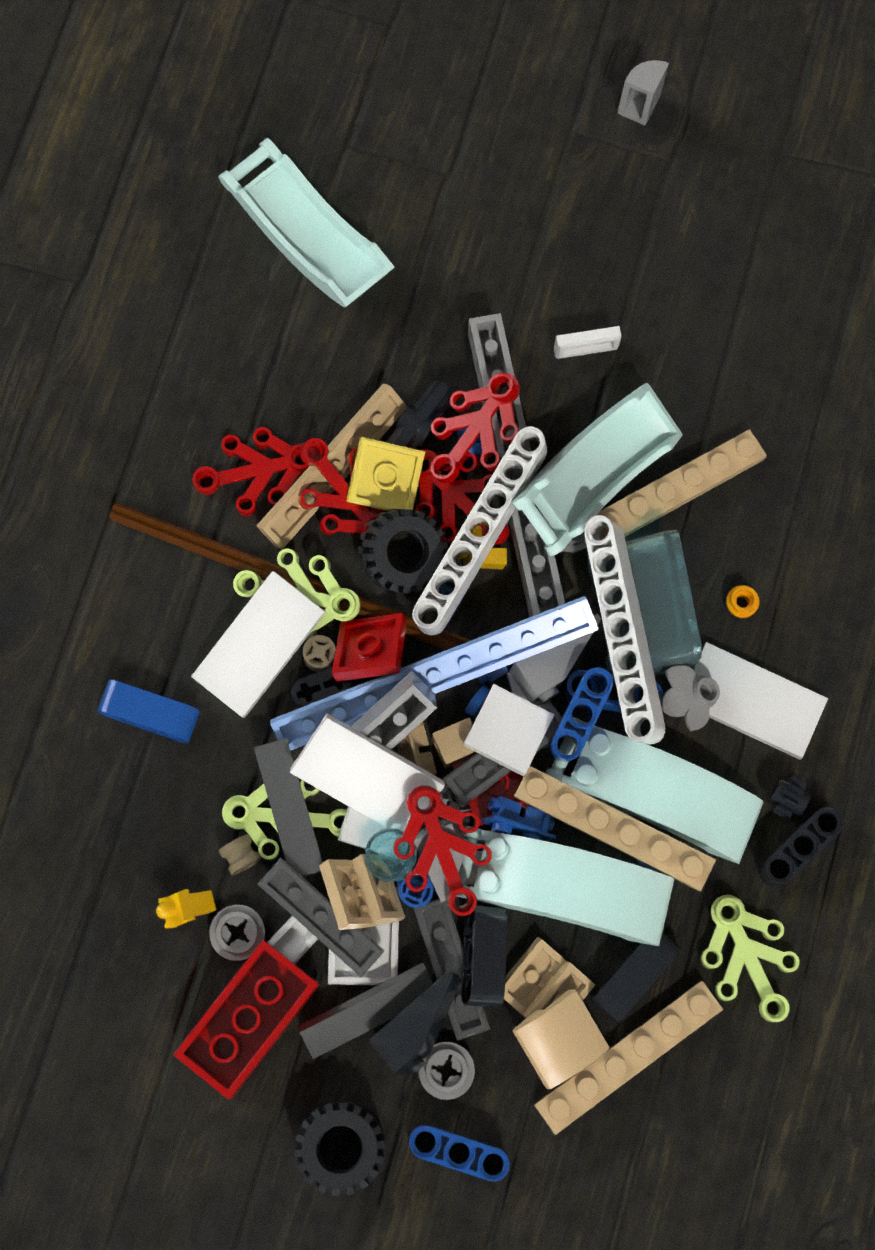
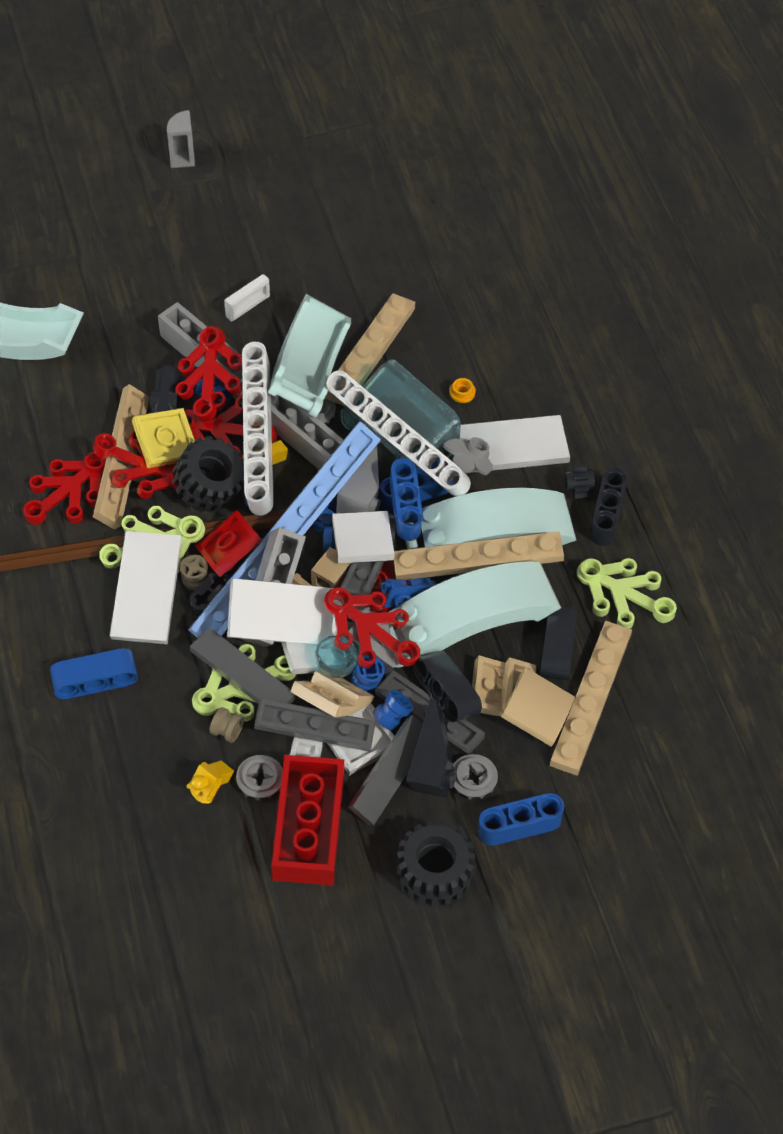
camera: 30 degrees left, 20 degrees down
none -> blue wheel [373,690,414,731]

